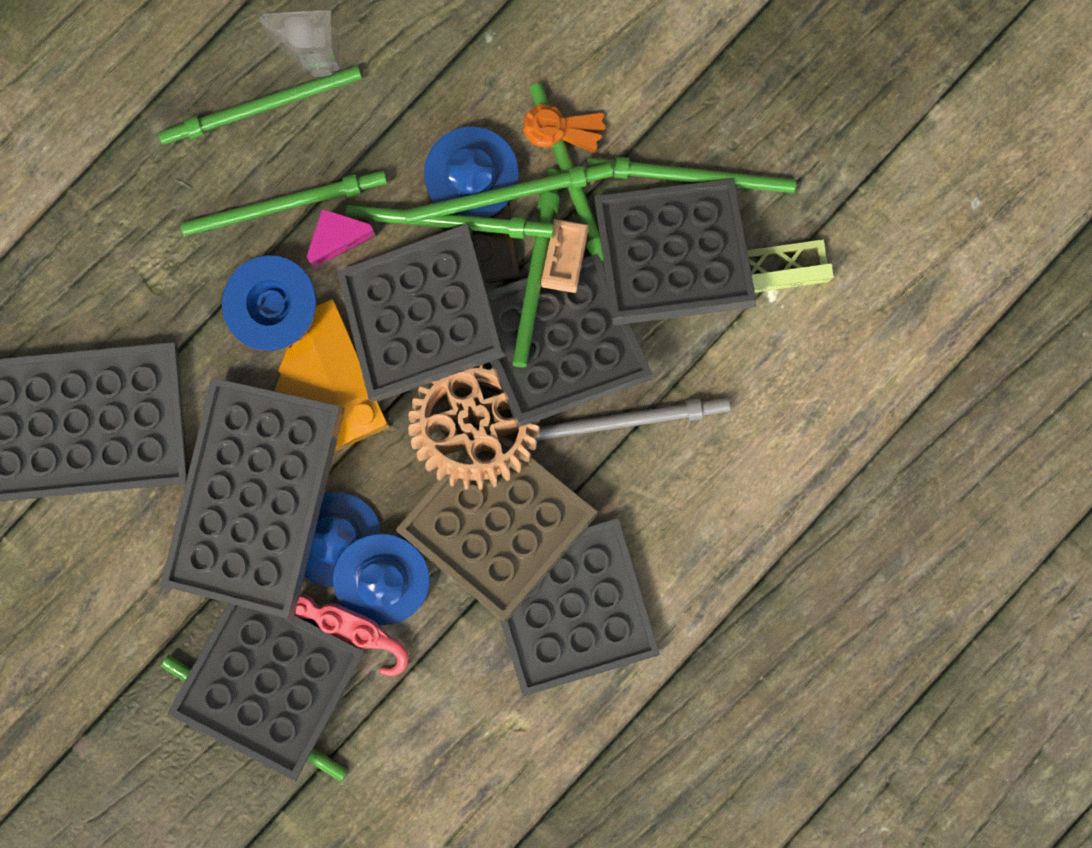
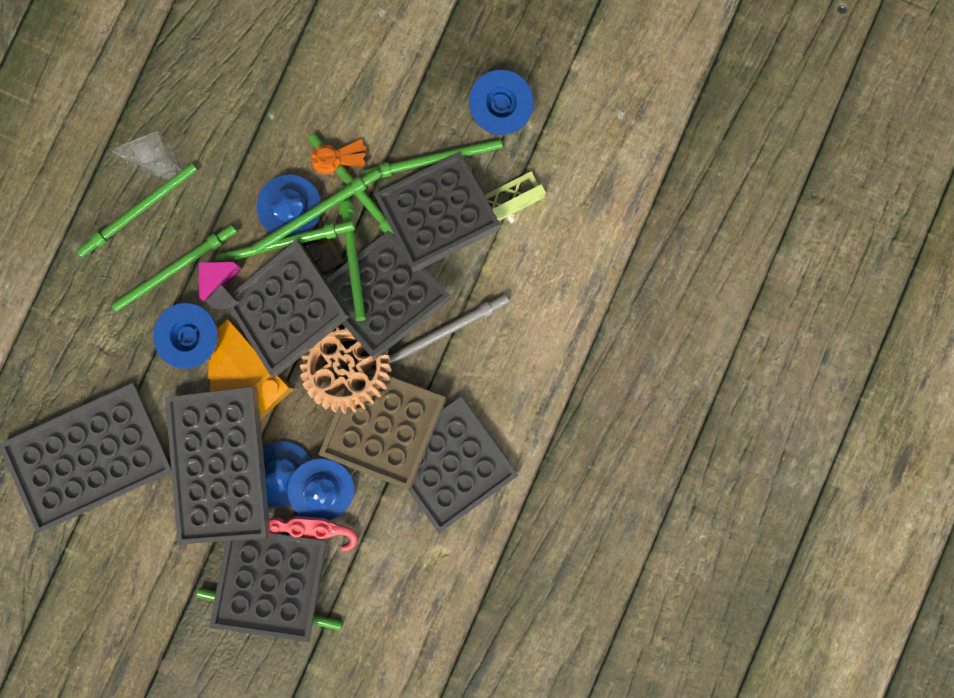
camera: 20 degrees left, 0 degrees up
light nougat plate [541,219,589,293] -> none
none -> dark grey tile [205,284,239,309]
none -> blue hat [469,70,534,135]

